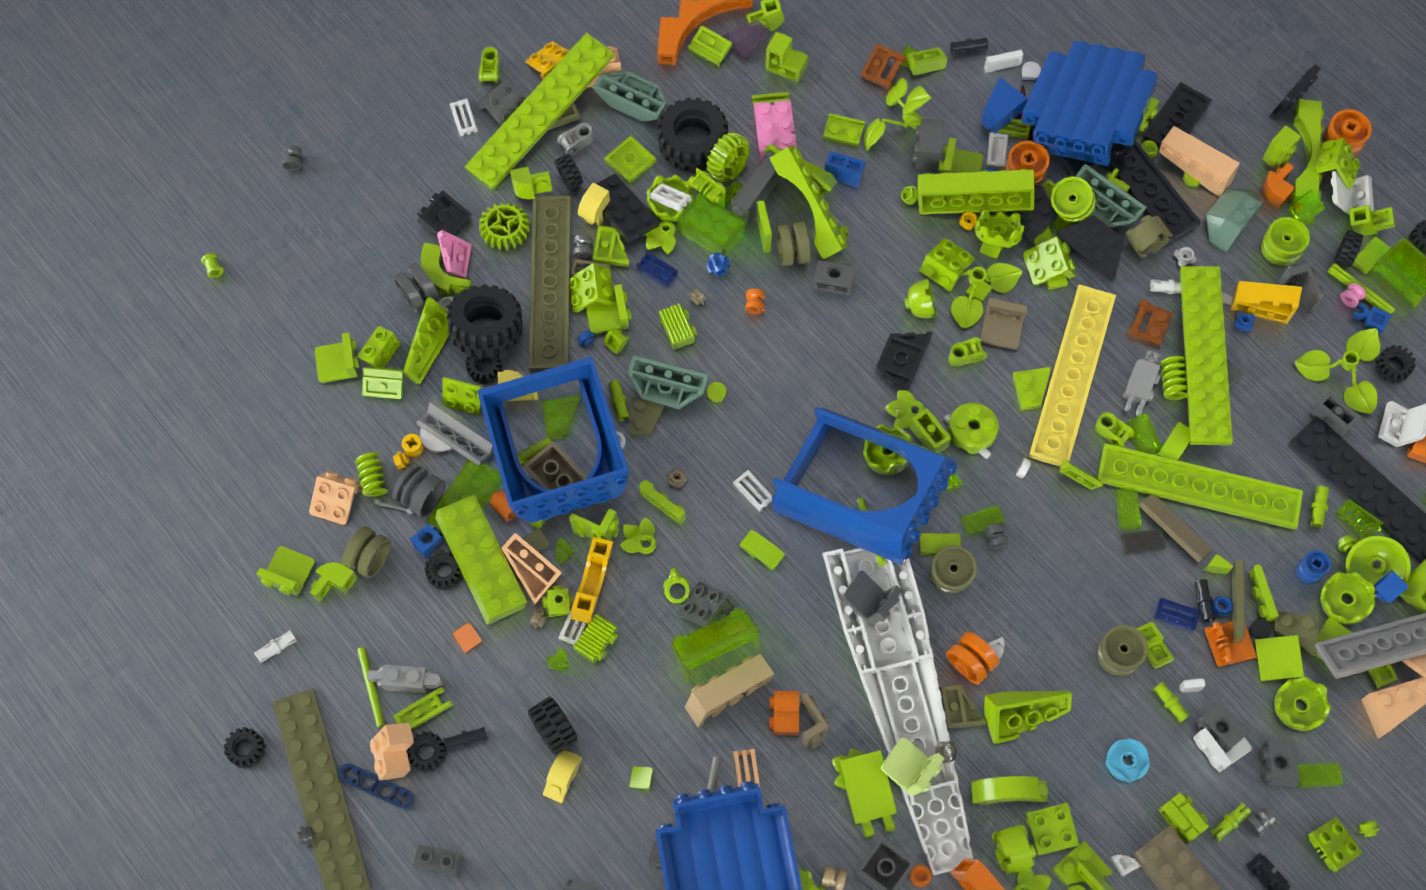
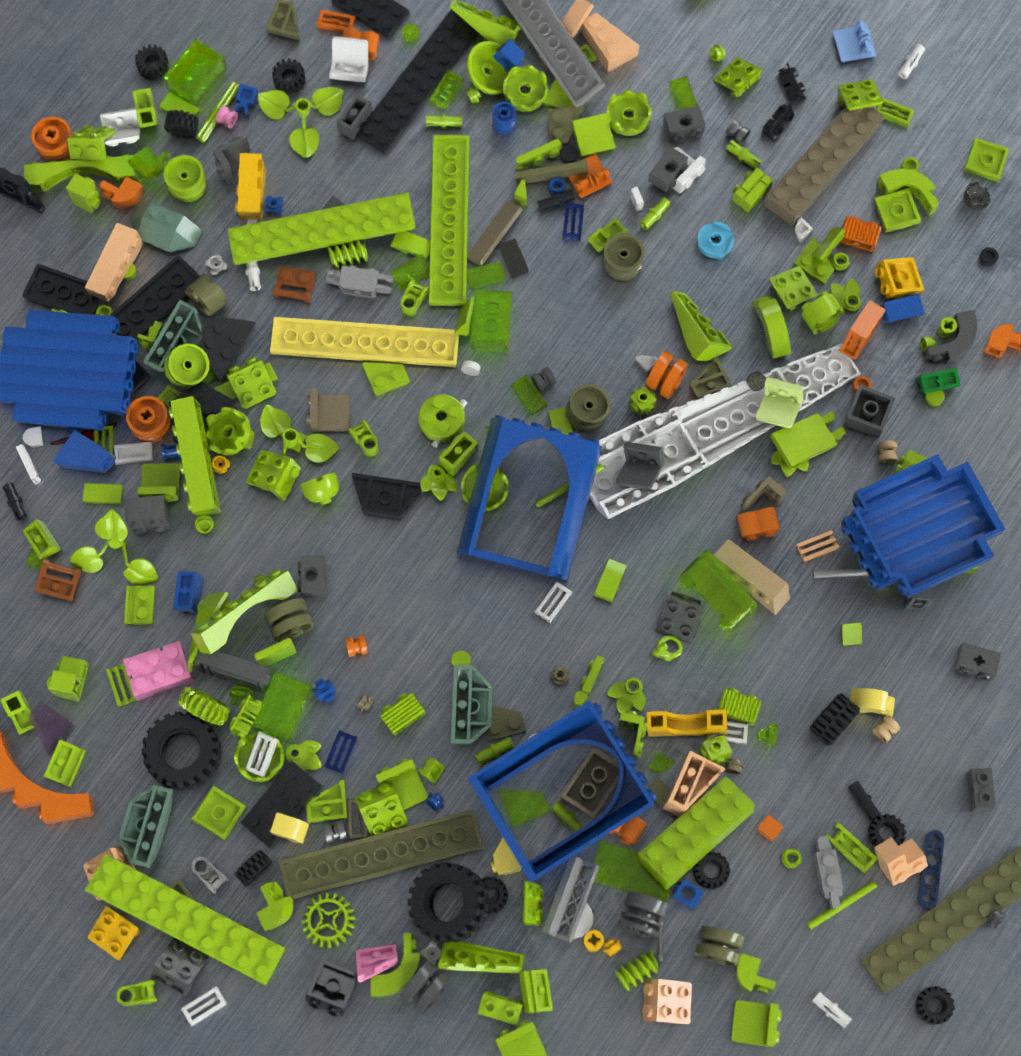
camera: 105 degrees left, 5 degrees up
none -> lime tile [83,483,124,505]
none -> clear neon green brick [471,289,513,352]
none -> lime brick [629,386,657,418]
none -> lime plate [781,848,802,869]
none -> tan wheel [872,715,900,743]

